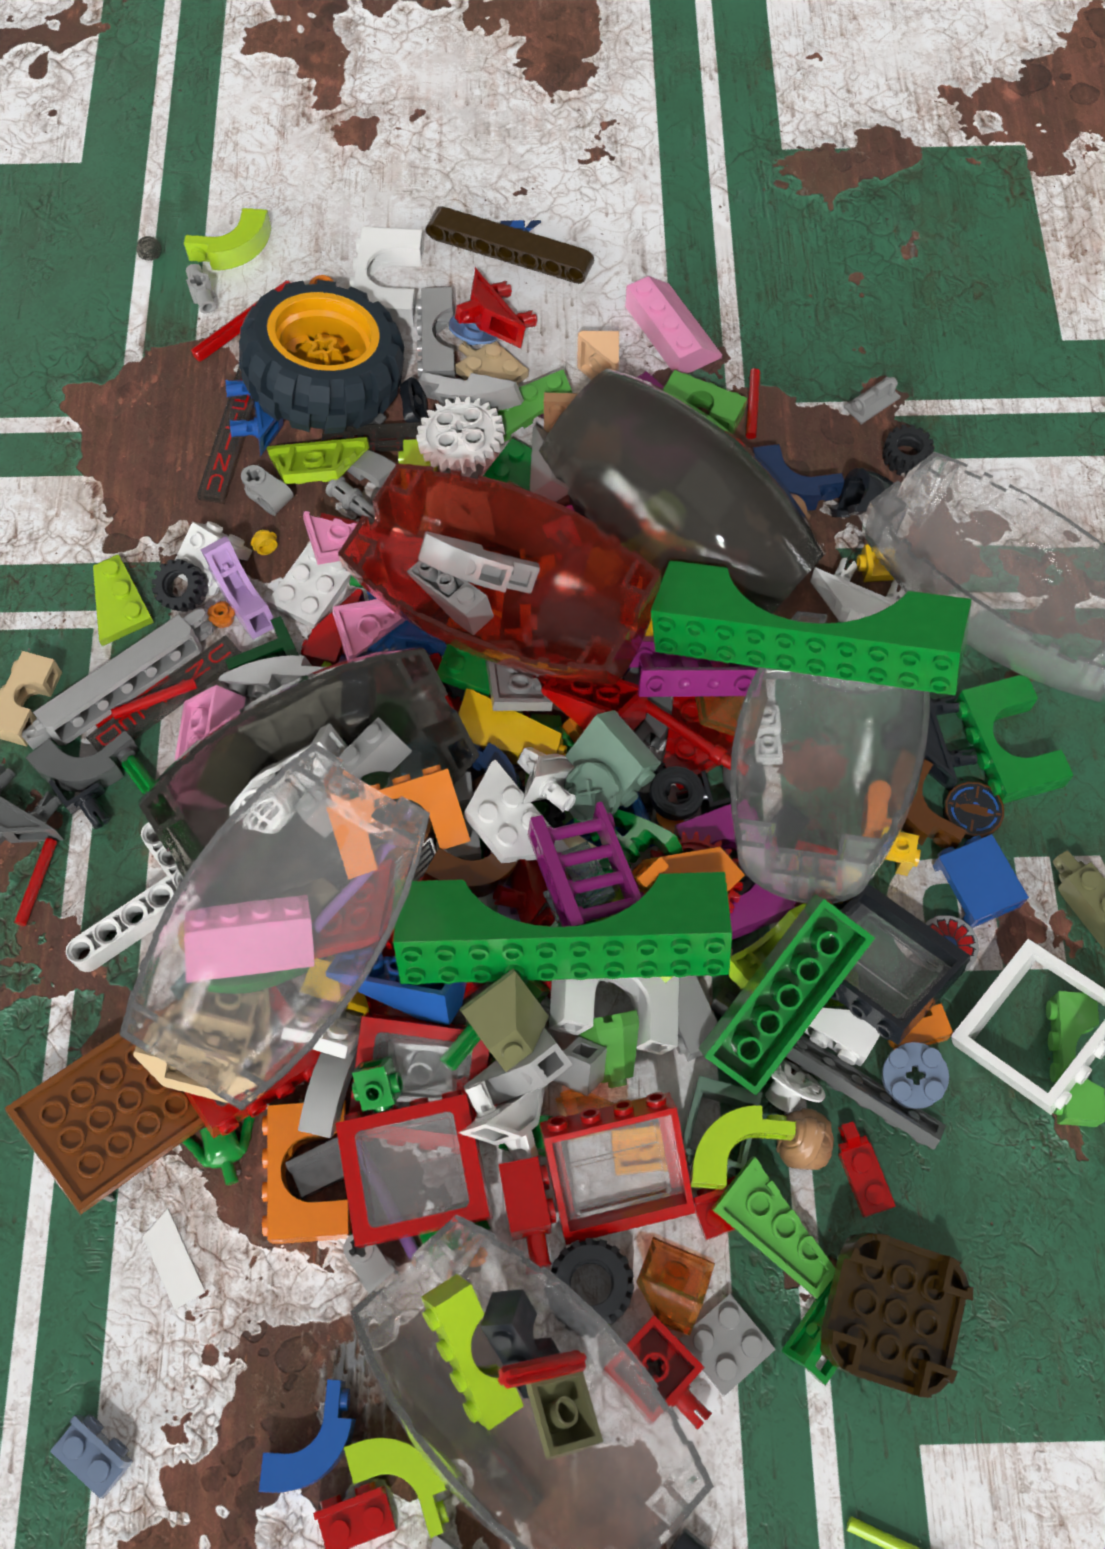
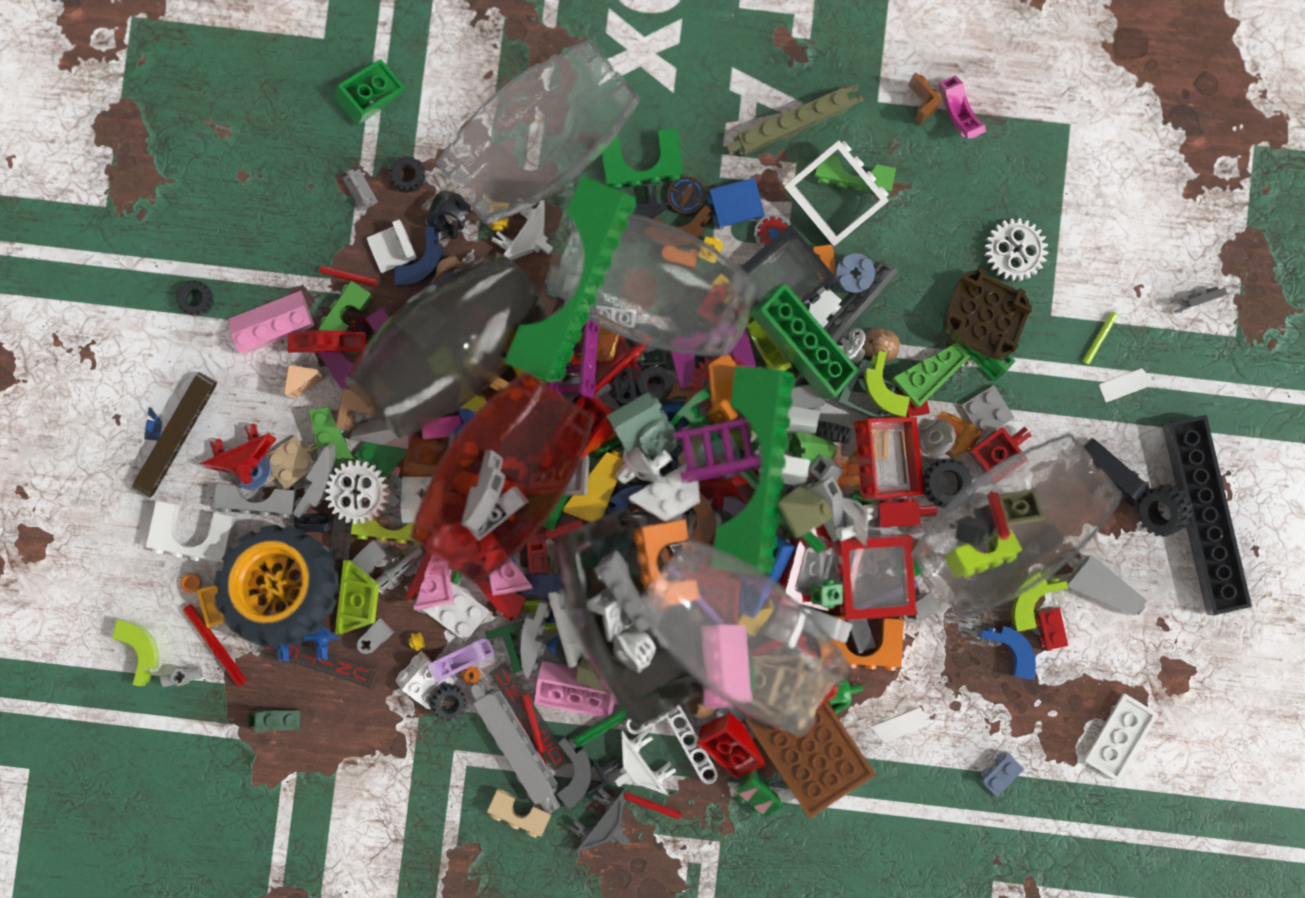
camera: 85 degrees left, 20 degrees up
lime wing [93,554,154,647] -> none
clear smoke plate [136,236,162,261] -> none
red hinge [838,1121,896,1218] -> none
none -> black tyre [176,280,214,317]
none -> dark green bracket [248,709,300,733]
none -> red connector [288,330,366,353]
none -> green slope [333,59,405,126]
none -> white bracket [367,219,417,273]
none -> black plate [614,367,637,405]
none -> white connector [614,730,676,795]
none -> red slope [697,712,765,779]
none -> green slope [735,772,784,817]
none -> black tyre [815,421,853,444]
none -> light grey tile [919,419,956,457]
none -> white gear [984,218,1048,282]

